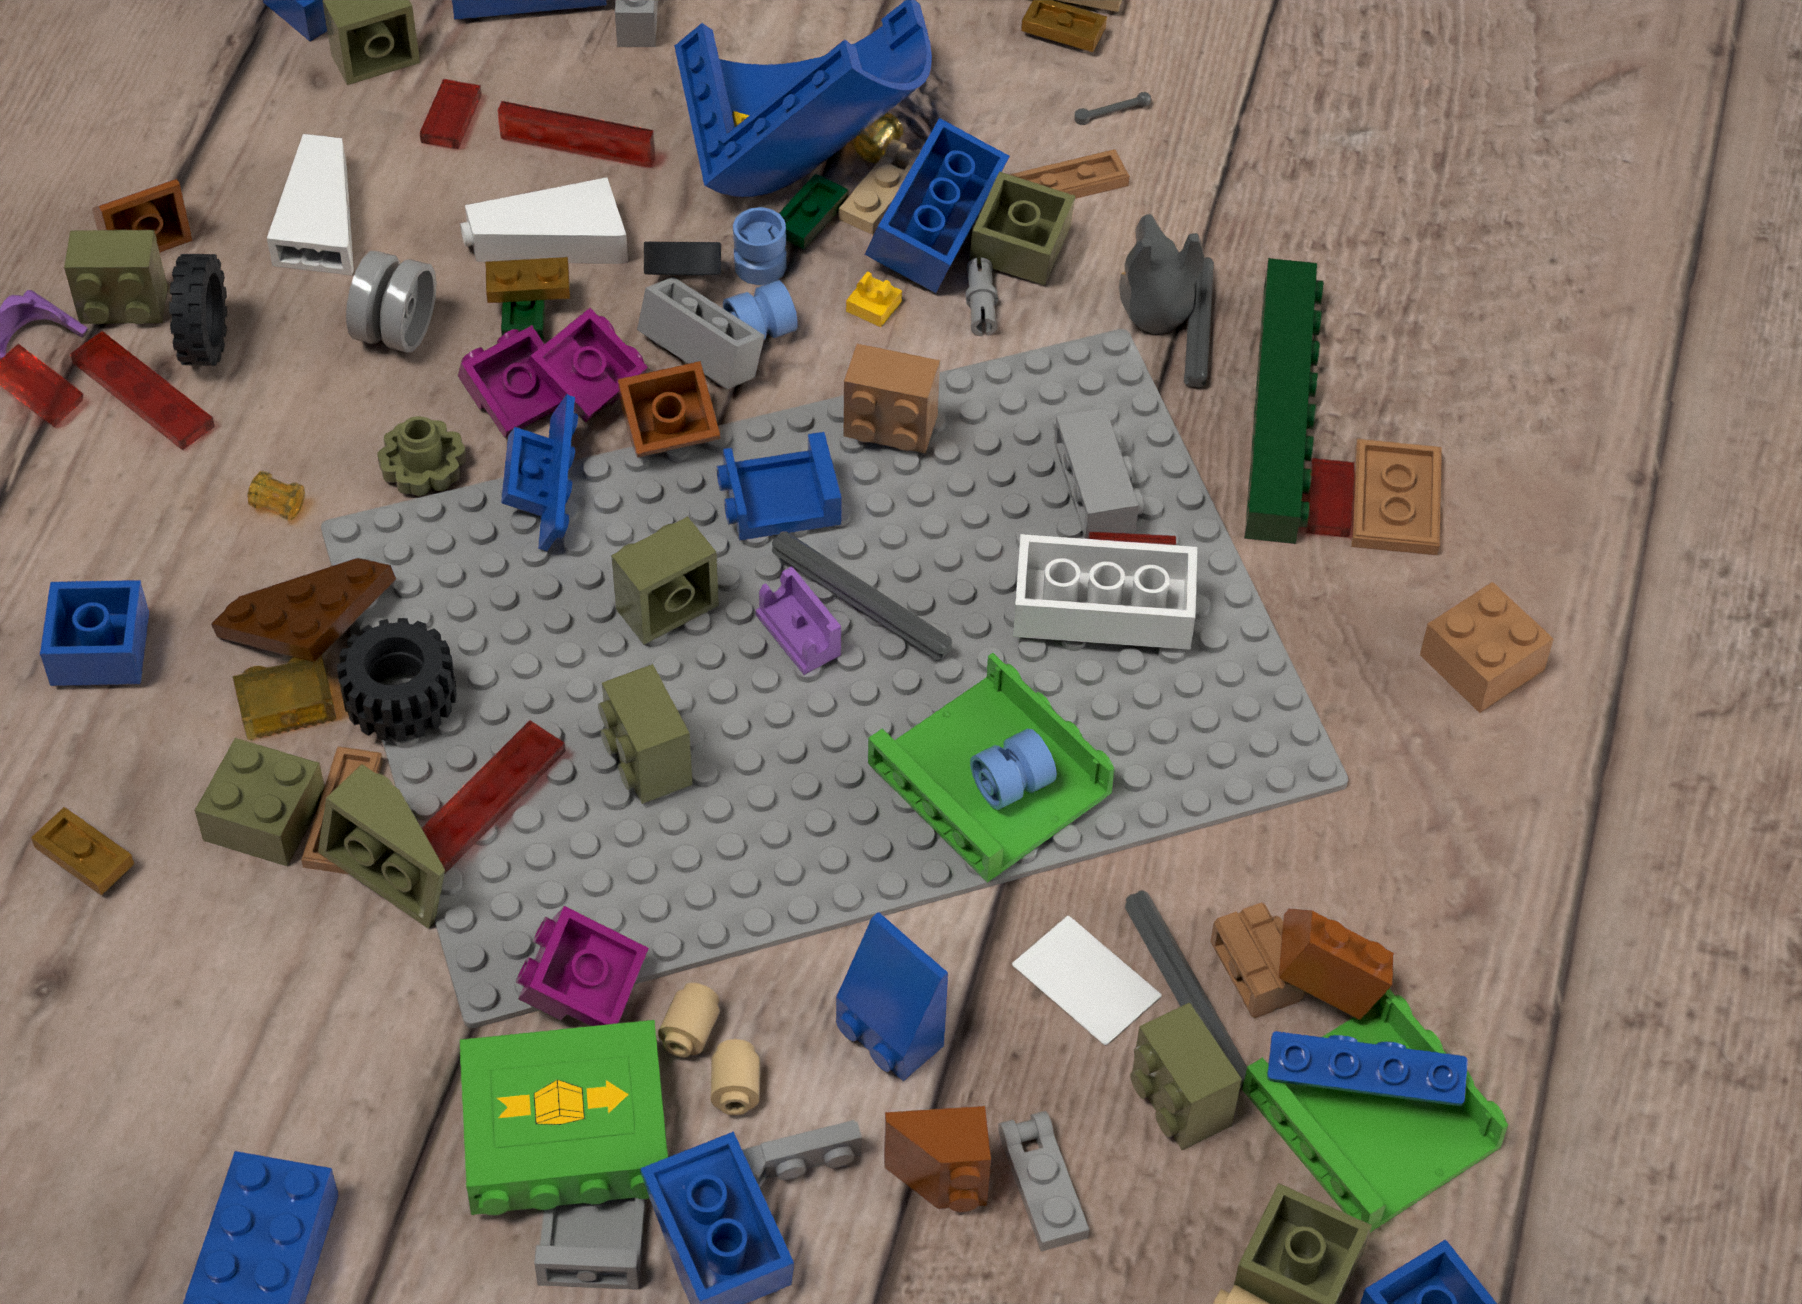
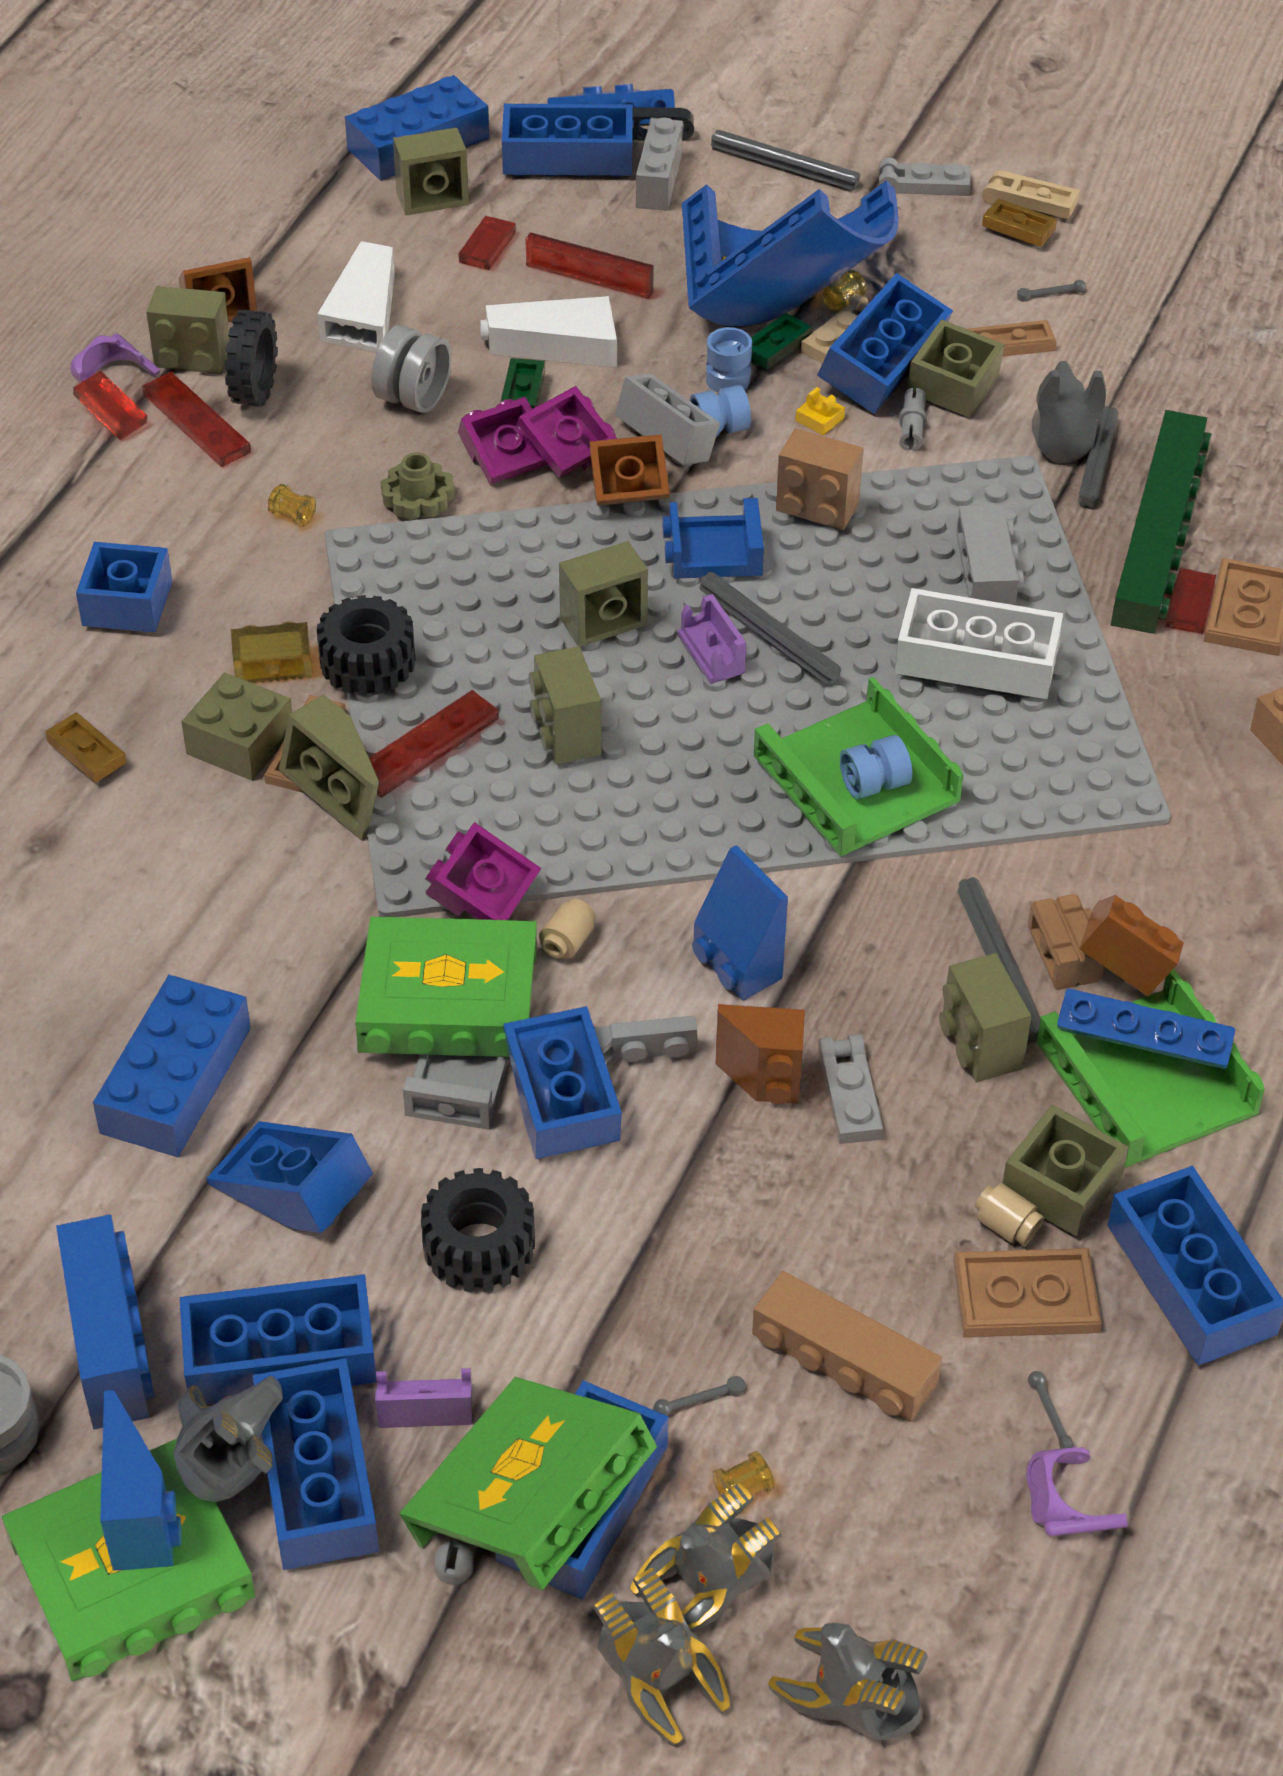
camera: 10 degrees right, 5 degrees down
reddish brown plate [211,558,396,662] -> none
pearl gold plate [485,257,570,303] -> none
blue bracket [501,394,578,551] -> none
black tyre [644,241,721,275] -> none
tan brick [710,1039,760,1115] -> none
white sticker [1012,916,1162,1045] -> none

